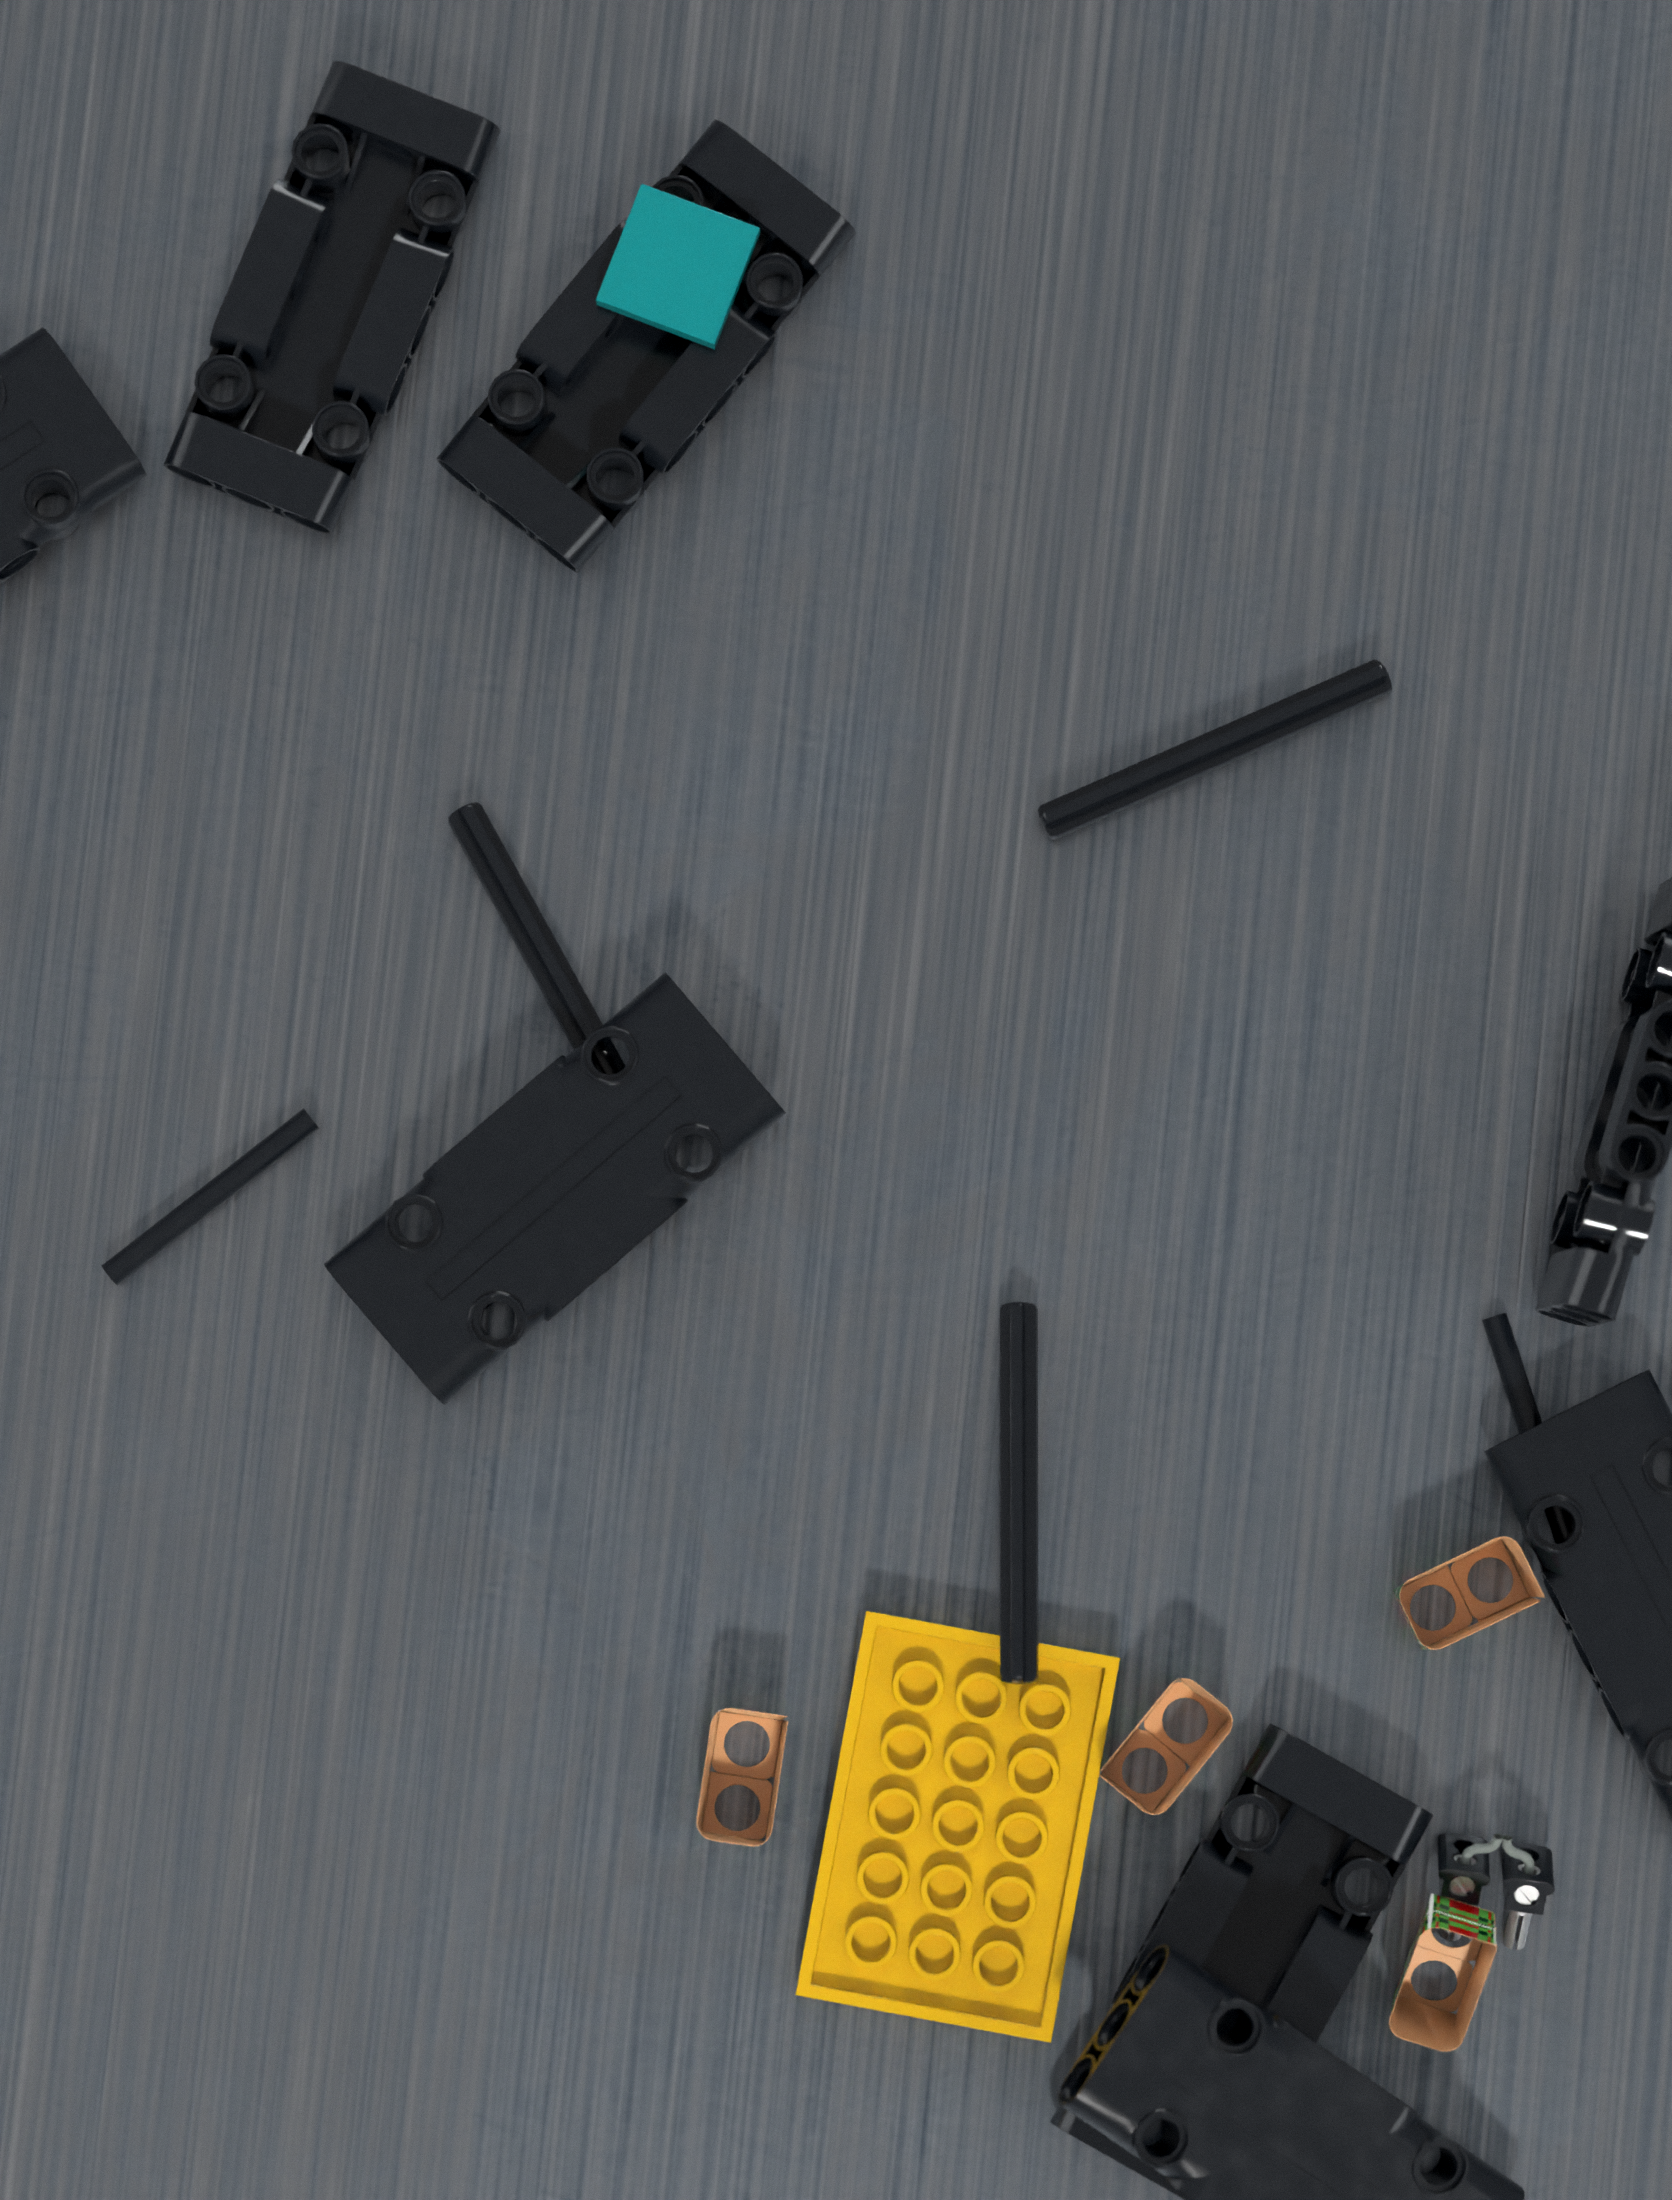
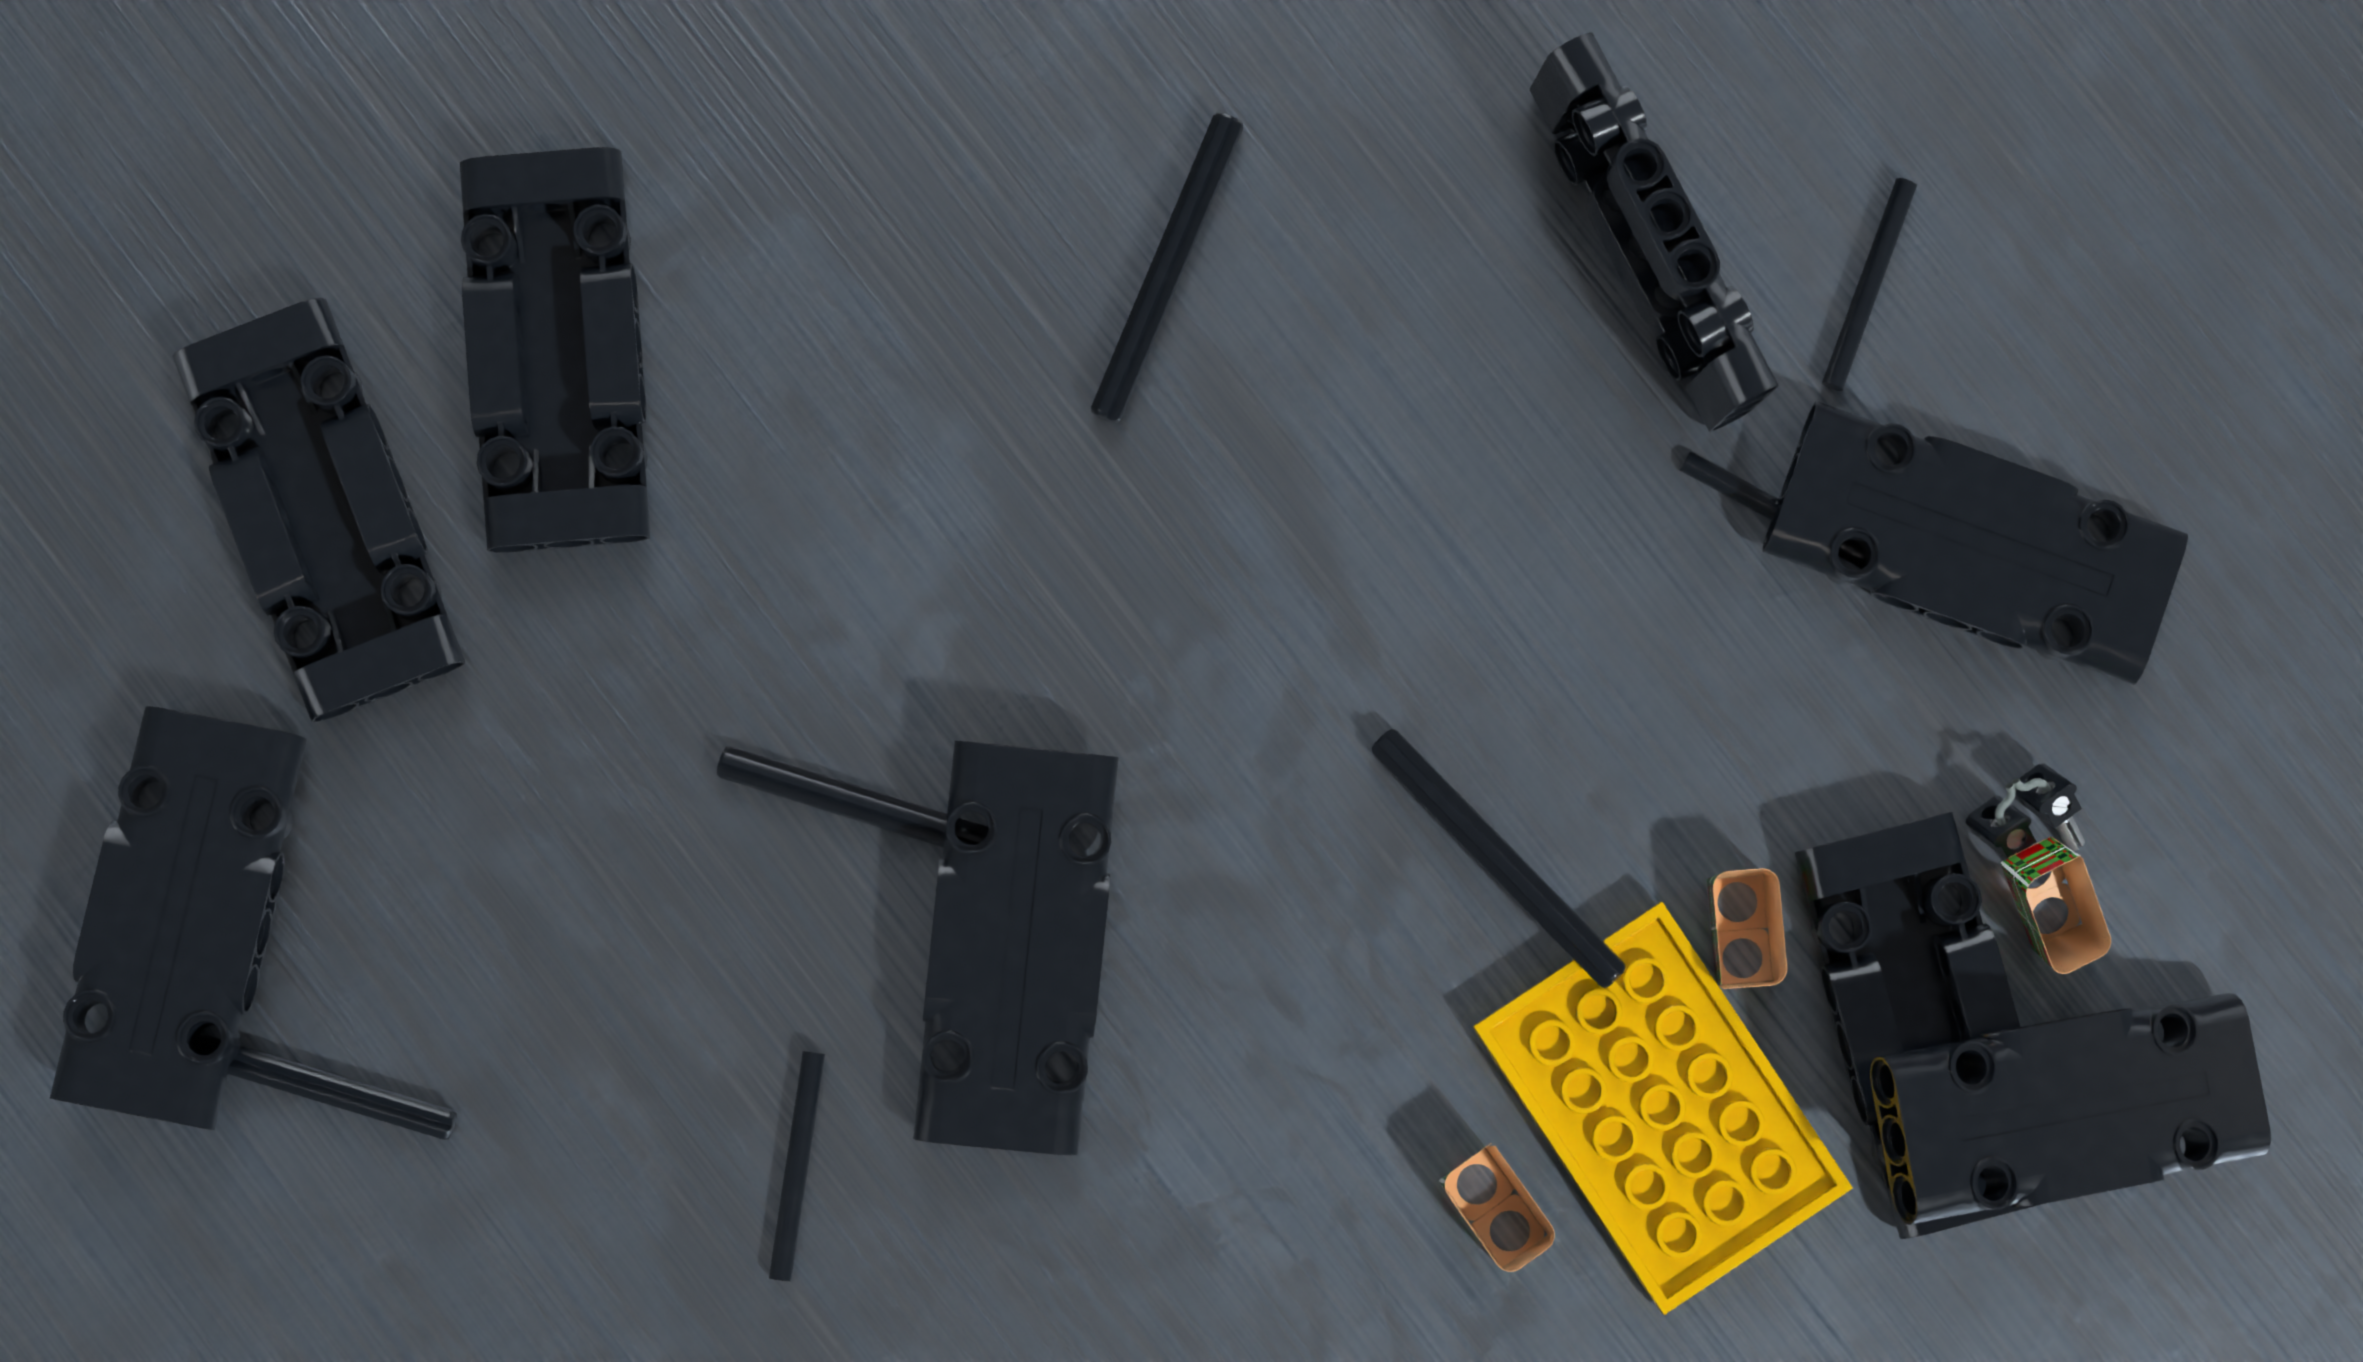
camera: 50 degrees left, 0 degrees up
teal tile [596,183,760,350] -> none
light nougat piece [1393,1536,1545,1650] -> none

